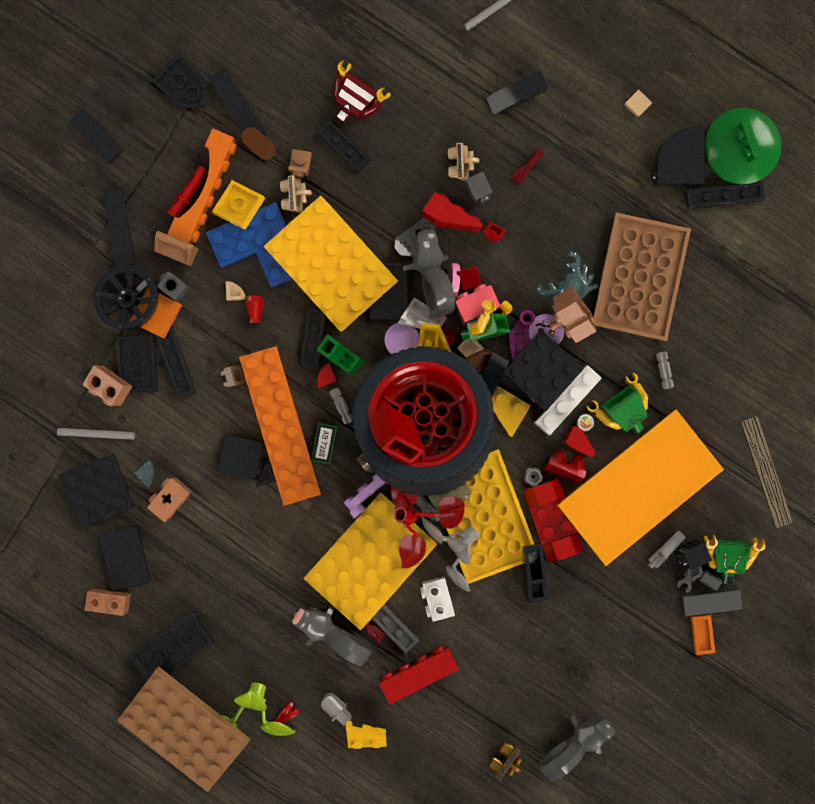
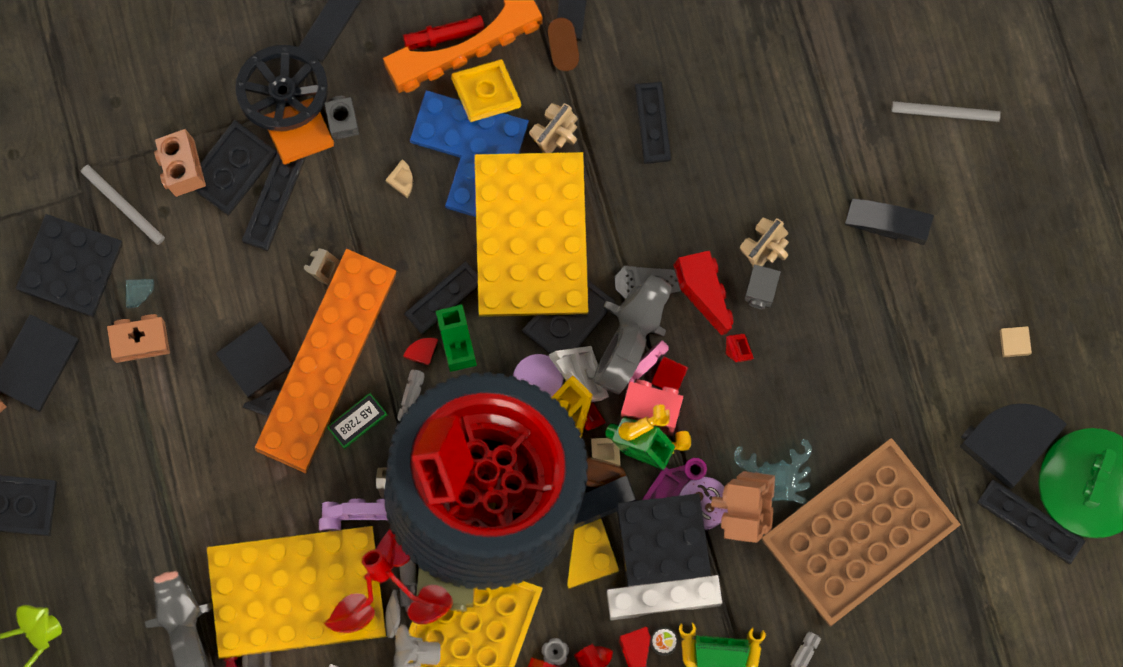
camera: 40 degrees right, 10 degrees down
medium nougat tile [155,231,198,266] -> none
red cone [245,295,264,323] -> none
medium nougat bracket [288,149,312,178] -> none
dark red torso [334,60,391,123] -> none
dark red piece [511,149,544,185] -> none

